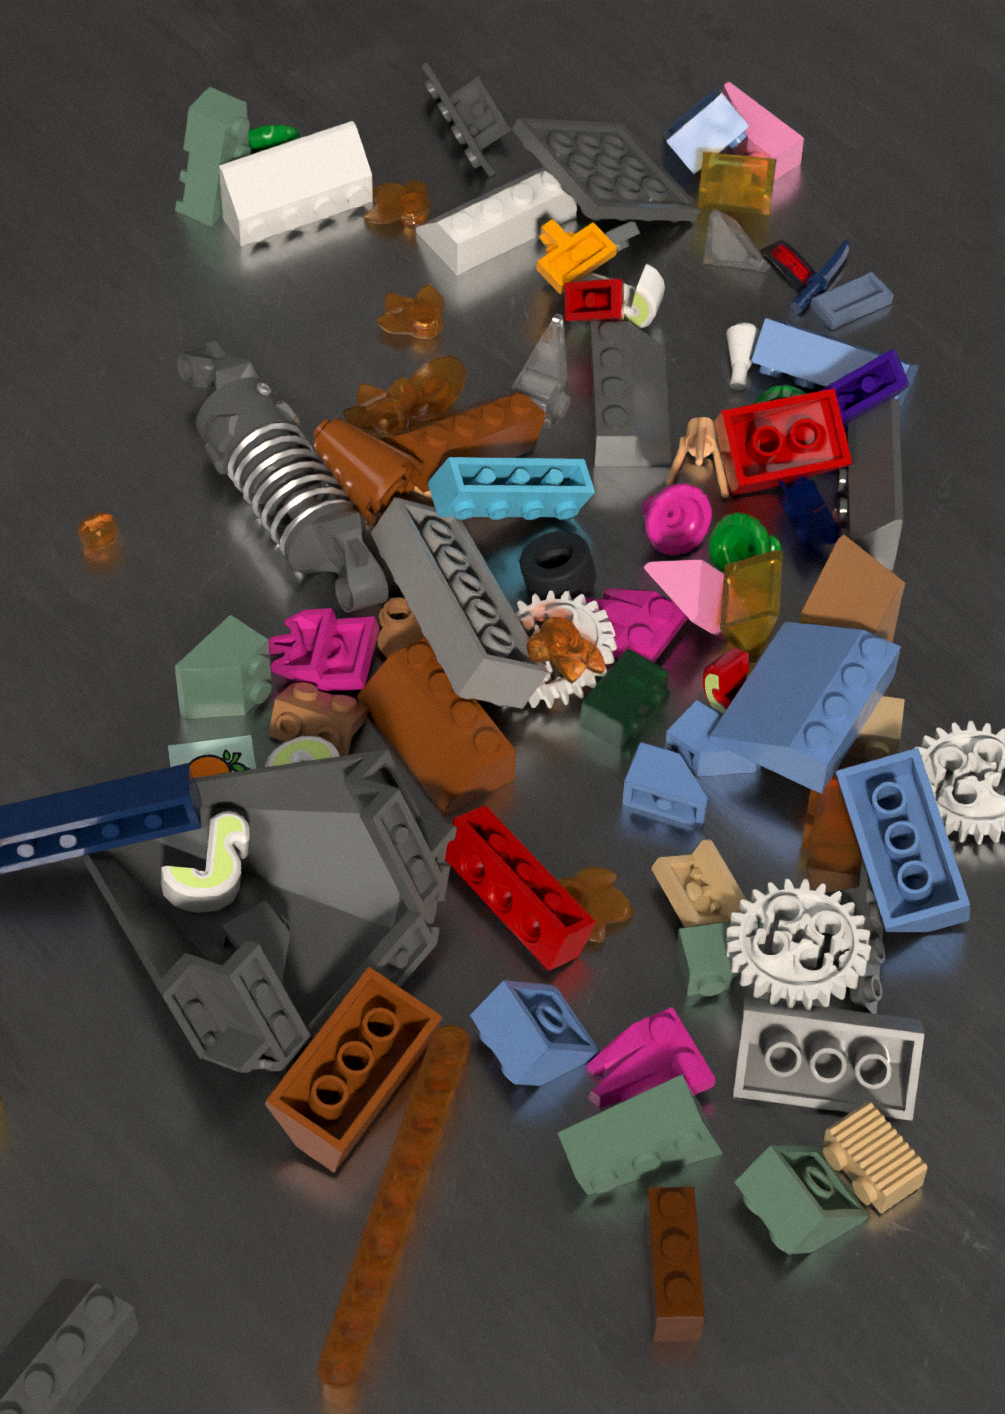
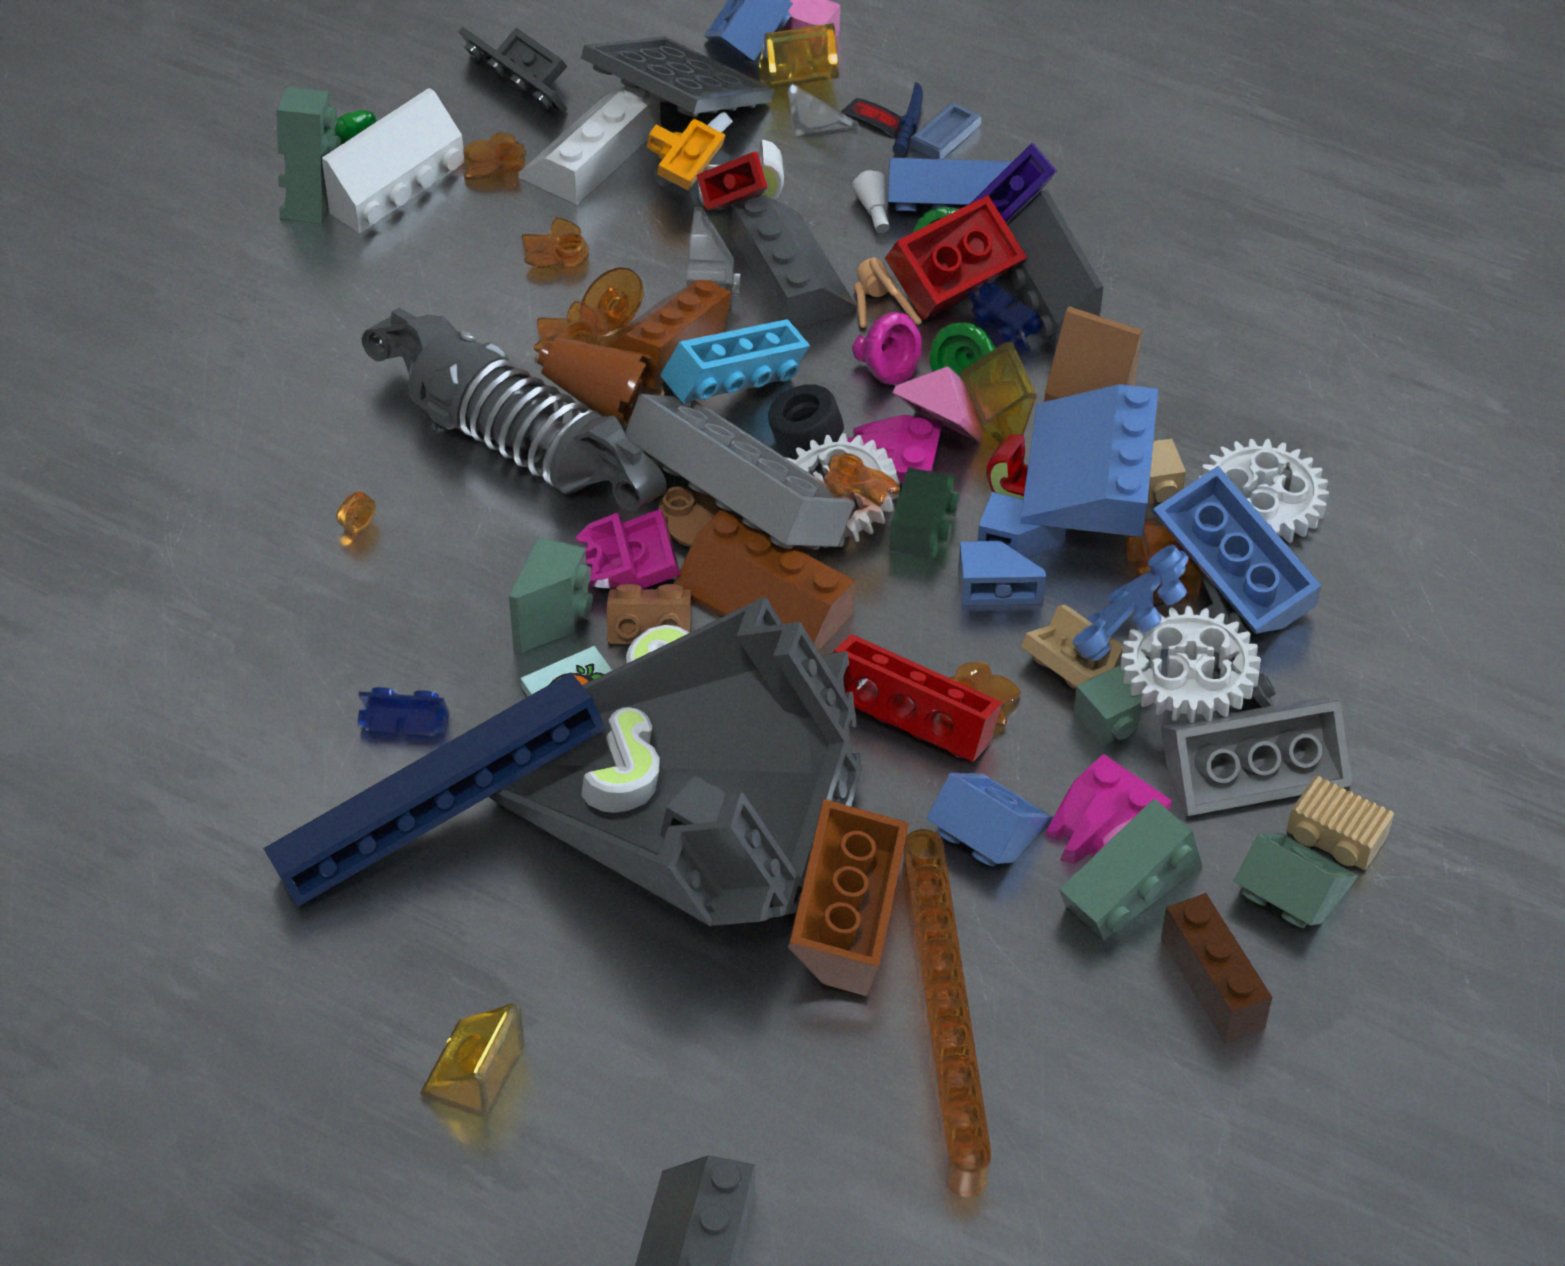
camera: 20 degrees left, 5 degrees down
none -> clear blue hinge [358,687,449,736]
none -> medium blue plant [1072,545,1188,662]

